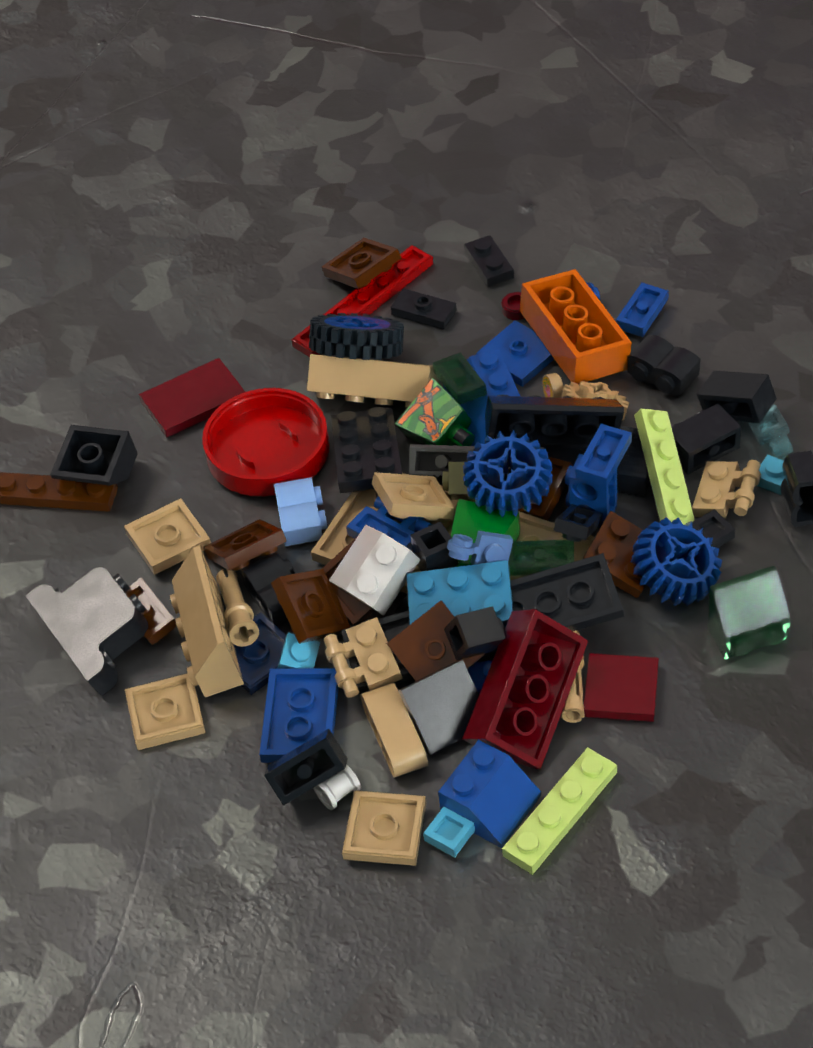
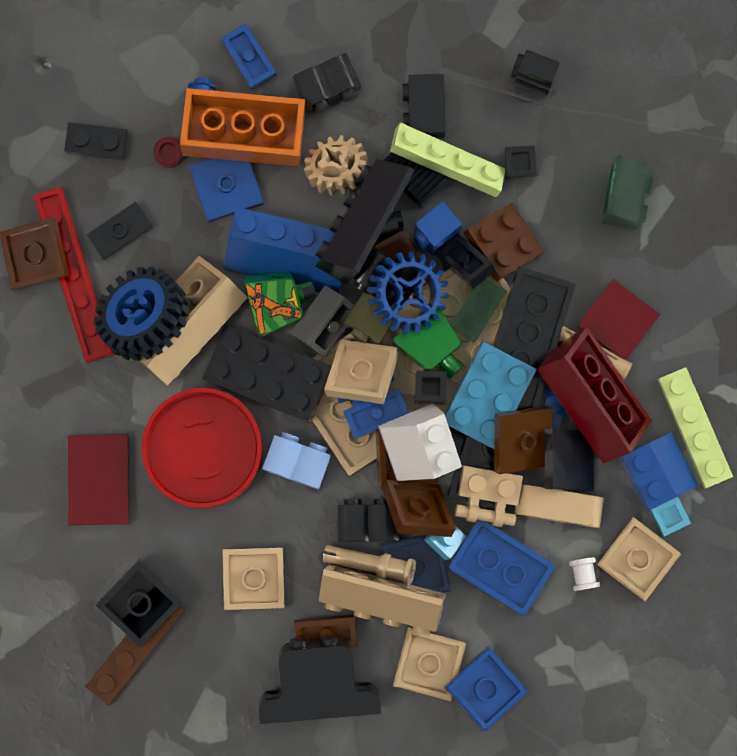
camera: 70 degrees left, 35 degrees up
reddish brown plate [203,519,287,571] -> none
black brick [264,729,348,806] -> none
clear green plate [433,352,487,405] -> none
black brick [444,606,506,661] -> none
medium blue plate [447,530,513,565] -> none
tan tile [542,373,564,398] -> none
blue plate [575,424,632,487] -> none
blue gear [631,517,722,606] -> none
tan plate [692,460,761,518] -> none
black brick [697,371,777,423] -> none
clear light blue plate [748,405,794,460] -> none
medium azure plate [757,454,785,495] -> none
none -> blue plate [444,646,528,732]

